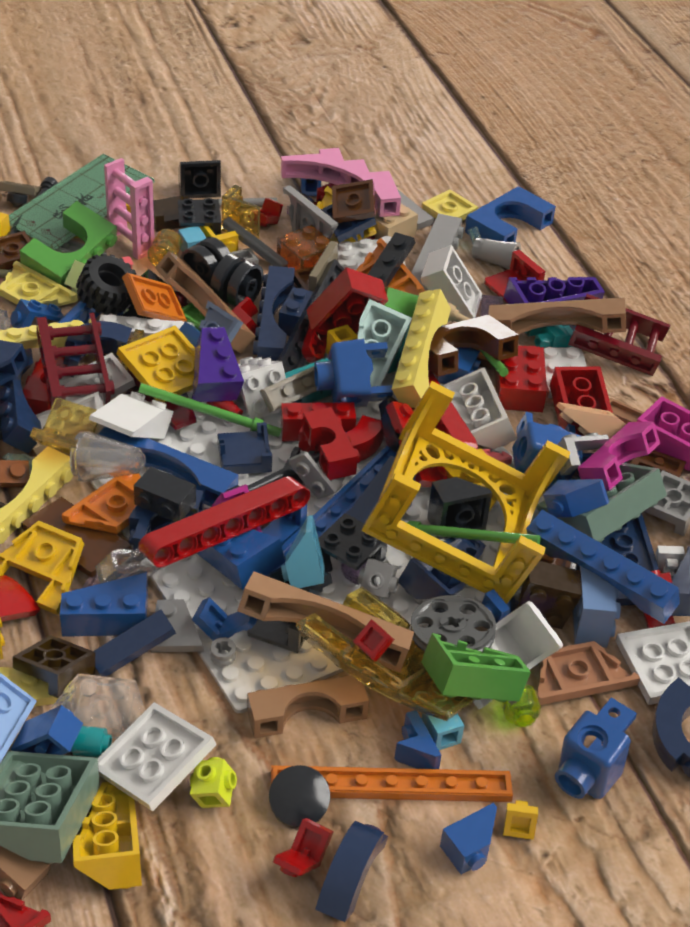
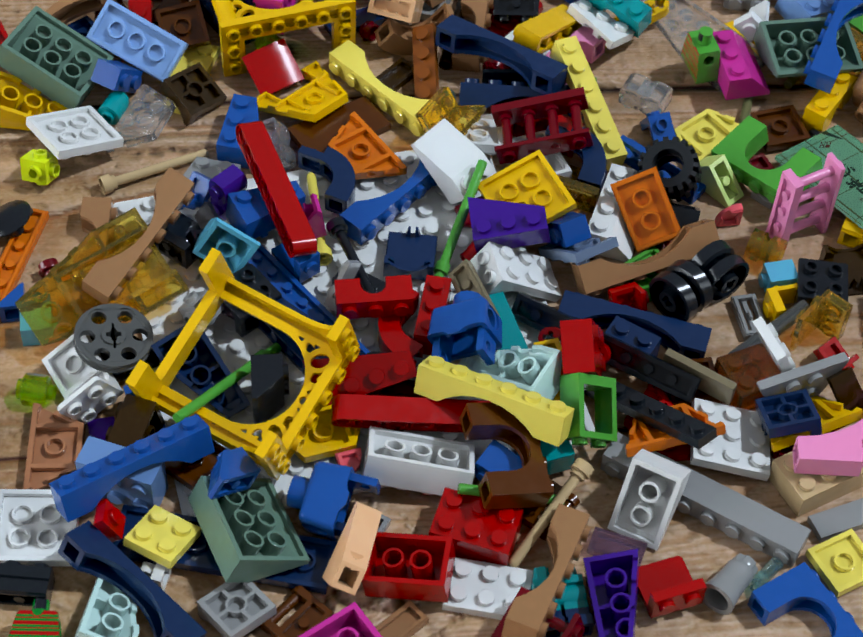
camera: 105 degrees right, 10 degrees up
clear cone [70,431,146,482] -> none
dark blue tile [94,609,176,679] -> none
black brick [134,467,196,522] -> none
reddish brown plate [332,179,376,223] -> none
red tile [353,619,395,662] -> none
bright green wedge [421,633,531,702] -> none
light grey bracket [557,433,609,475] -> none
dark pink arch [578,421,660,491] -> none
none -> dark red plate [38,258,63,280]
none -> tan piece [98,149,209,195]
none -> light yellow plate [123,505,201,569]
none -> dark purple brick [209,164,248,220]
none -> white plate [752,316,796,374]

